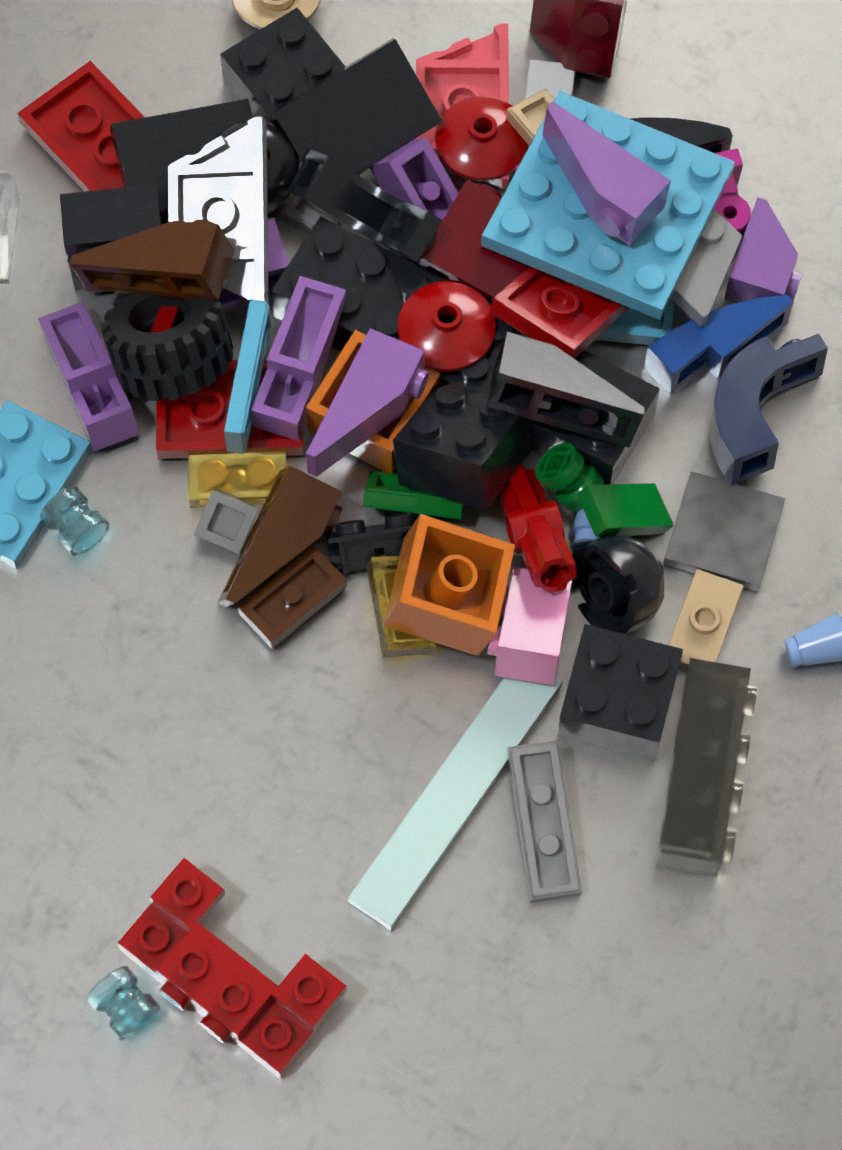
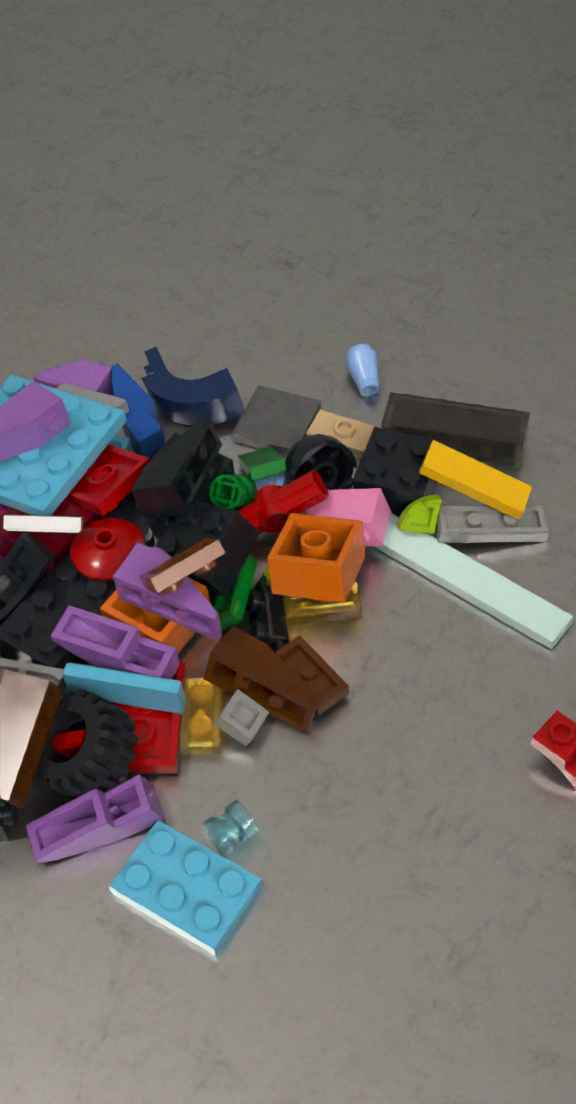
camera: 80 degrees left, 15 degrees down
none -> white tile [3,515,83,533]
none -> plate [139,538,225,595]
none -> lime tile [396,495,442,534]
none -> yellow tile [419,440,532,520]

